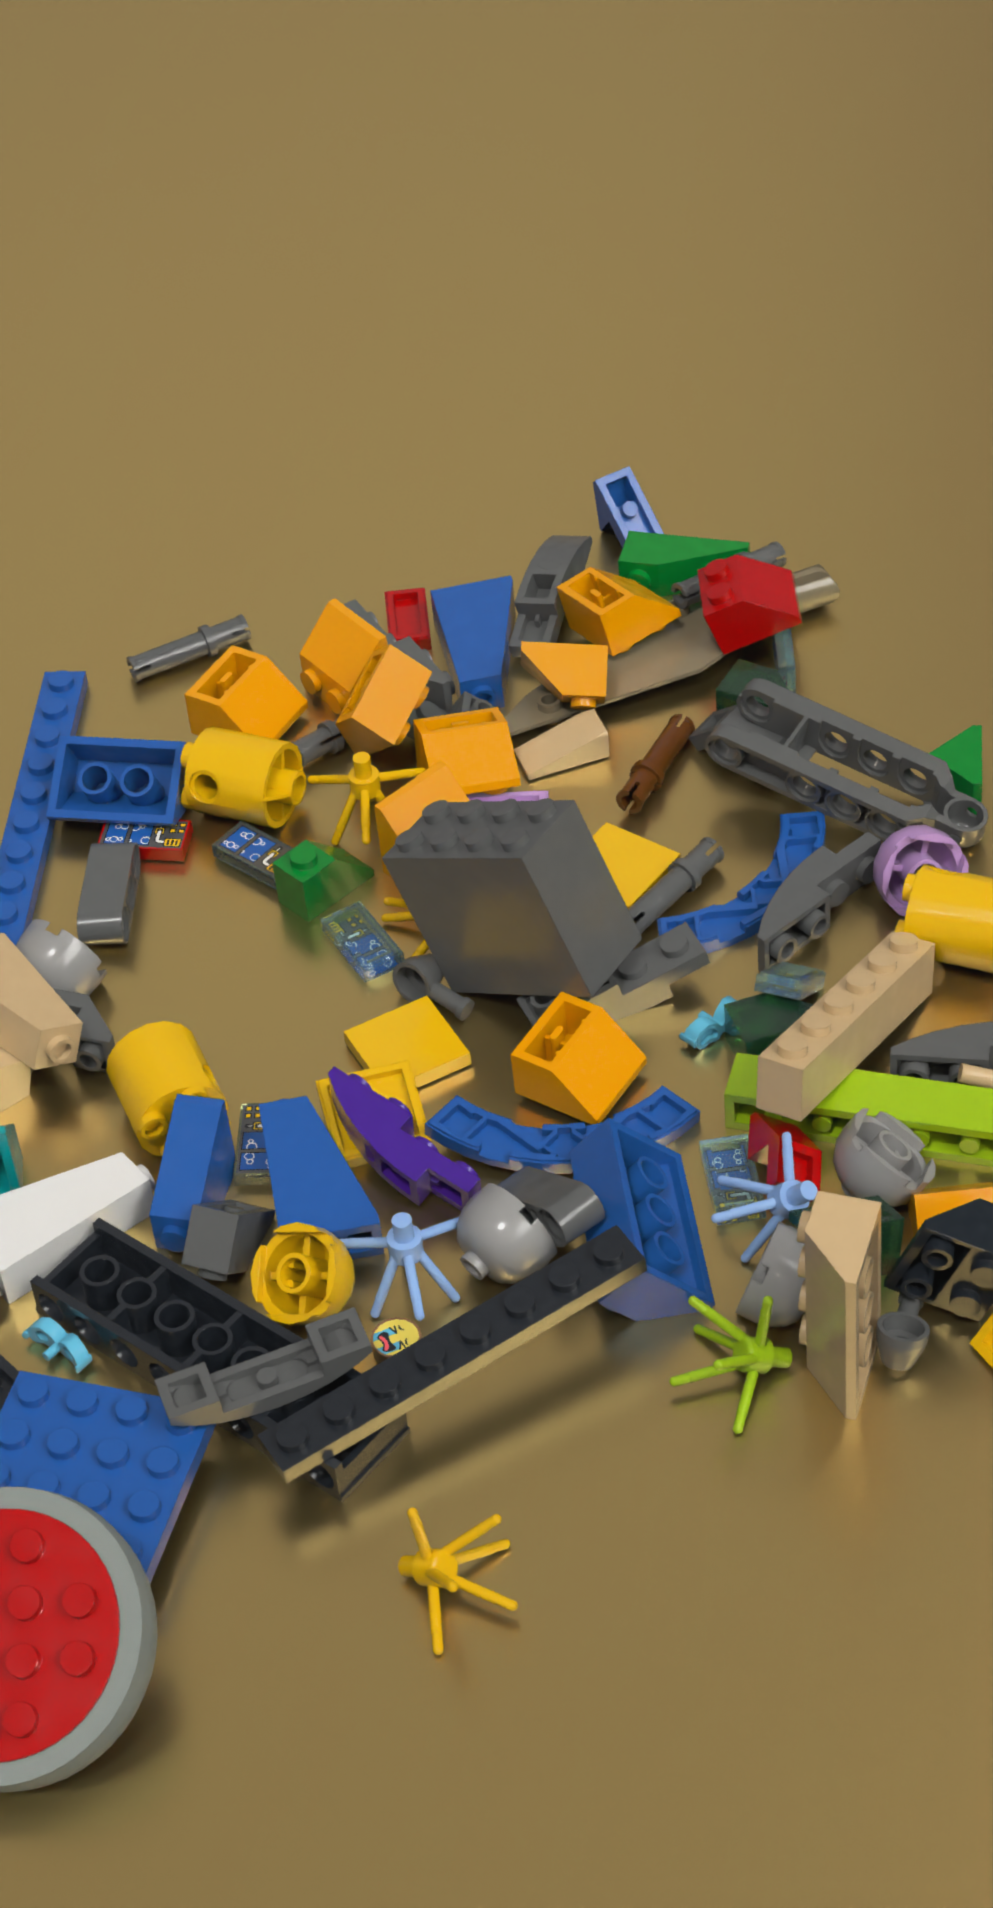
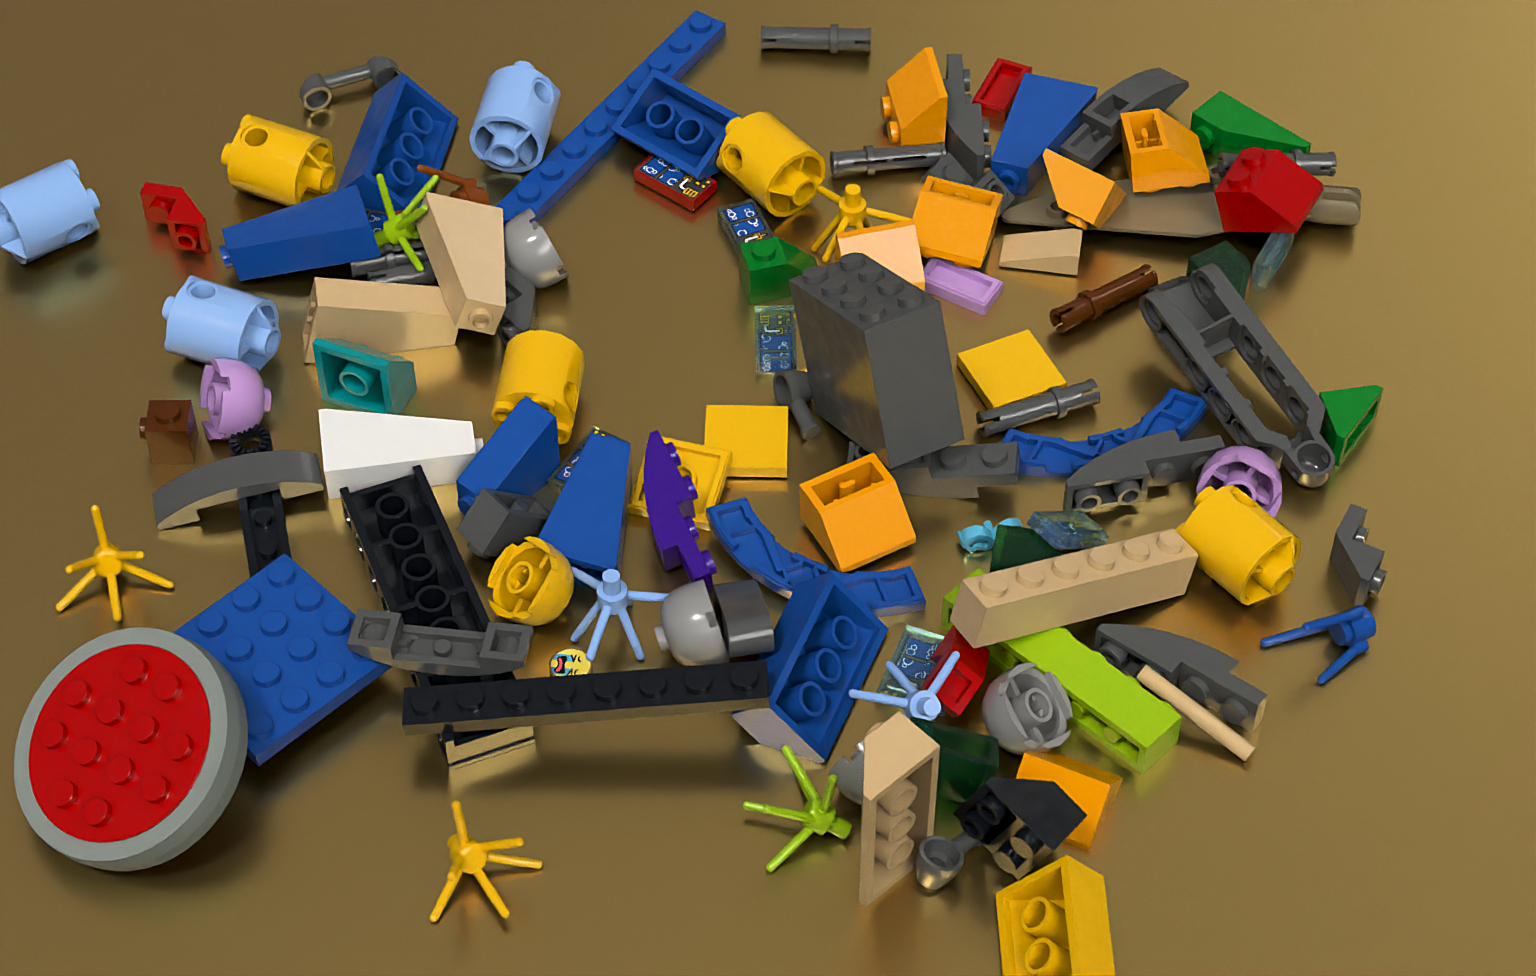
camera: 25 degrees right, 5 degrees up
medium azure piece [22,1317,93,1374] -> none
dark grey beam [77,842,141,945] -> none
light orange slope [184,645,308,739] -> none
light orange slope [335,644,432,755] -> none
slope [593,466,664,548] -> none

